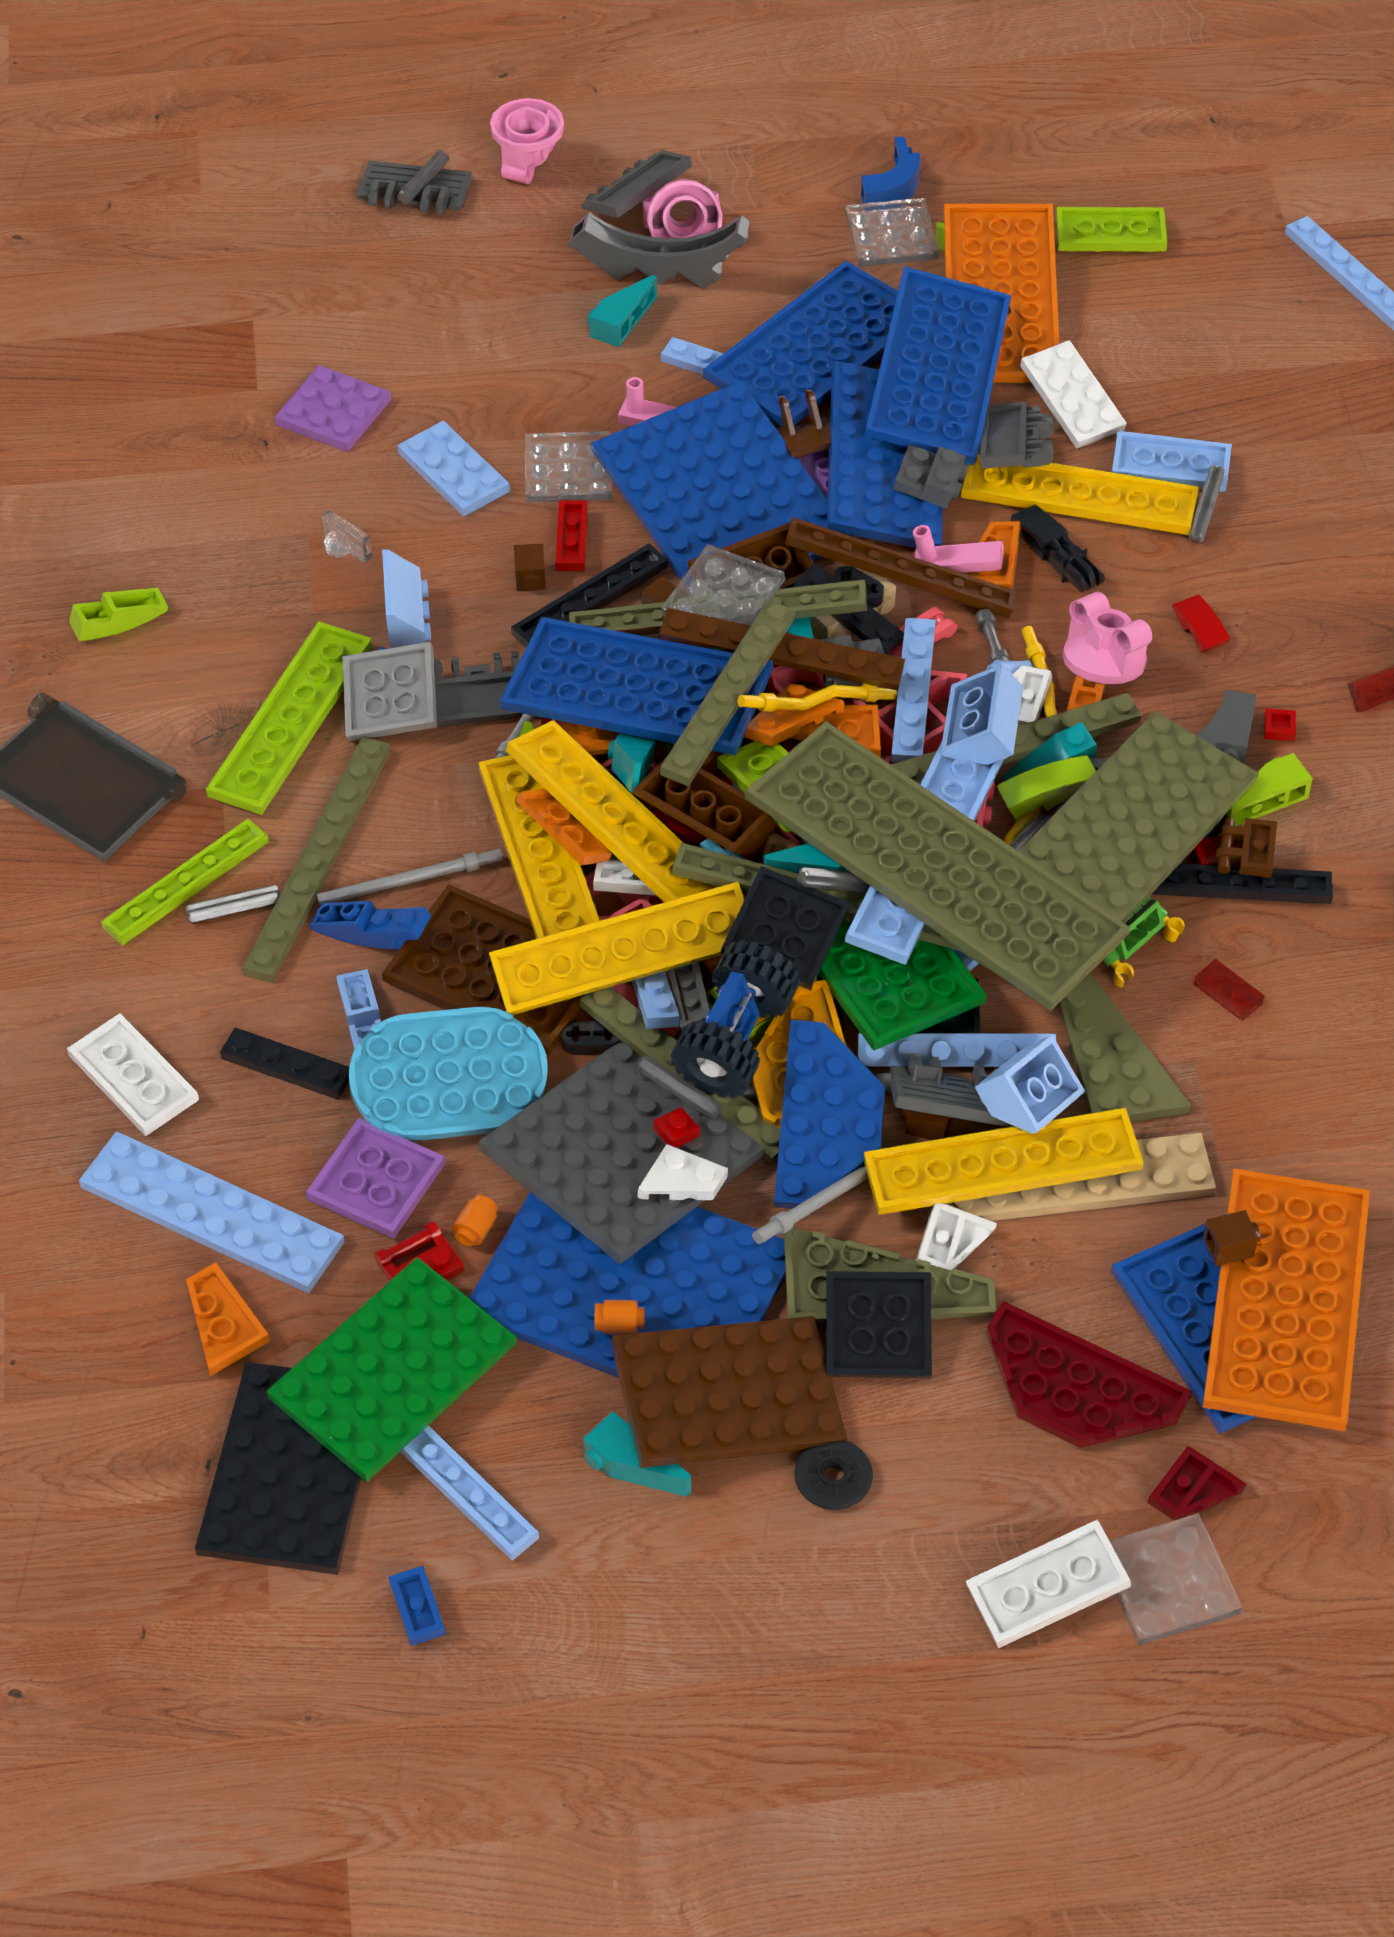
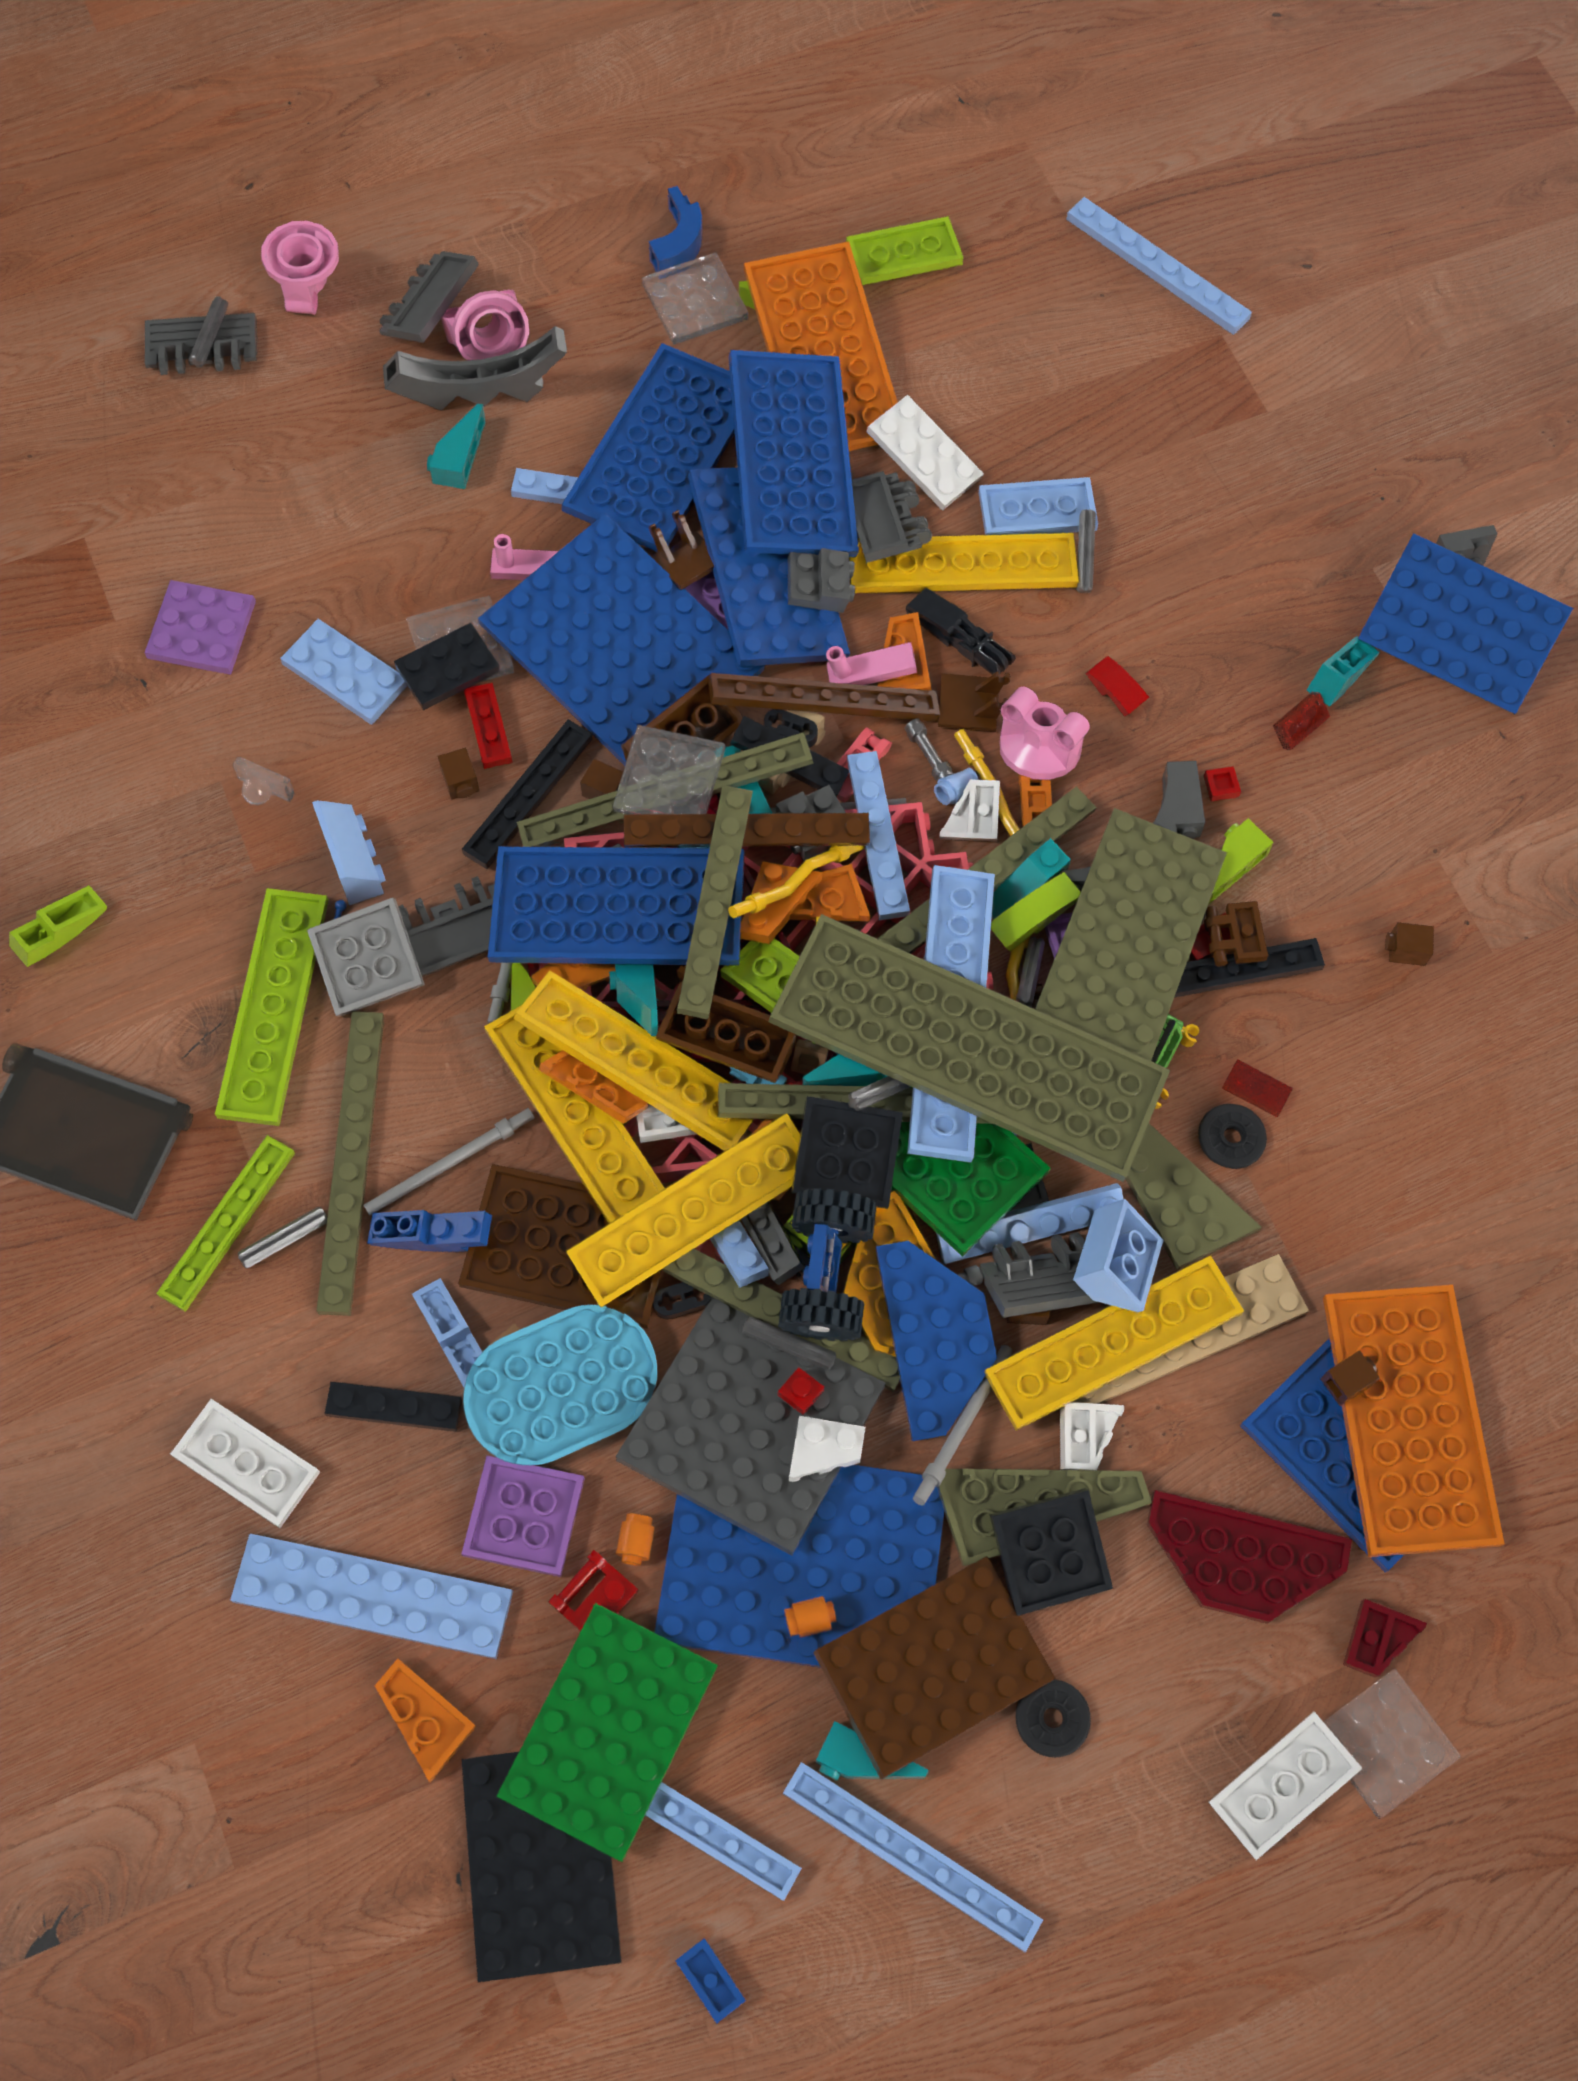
camera: 20 degrees left, 15 degrees up
light blue slope [940,664,1023,765] -> none
none -> black plate [394,622,500,711]
none -> light blue plate [783,1762,1043,1952]
none -> reddish brown plate [938,672,1010,732]
none -> black wheel [1198,1104,1267,1169]

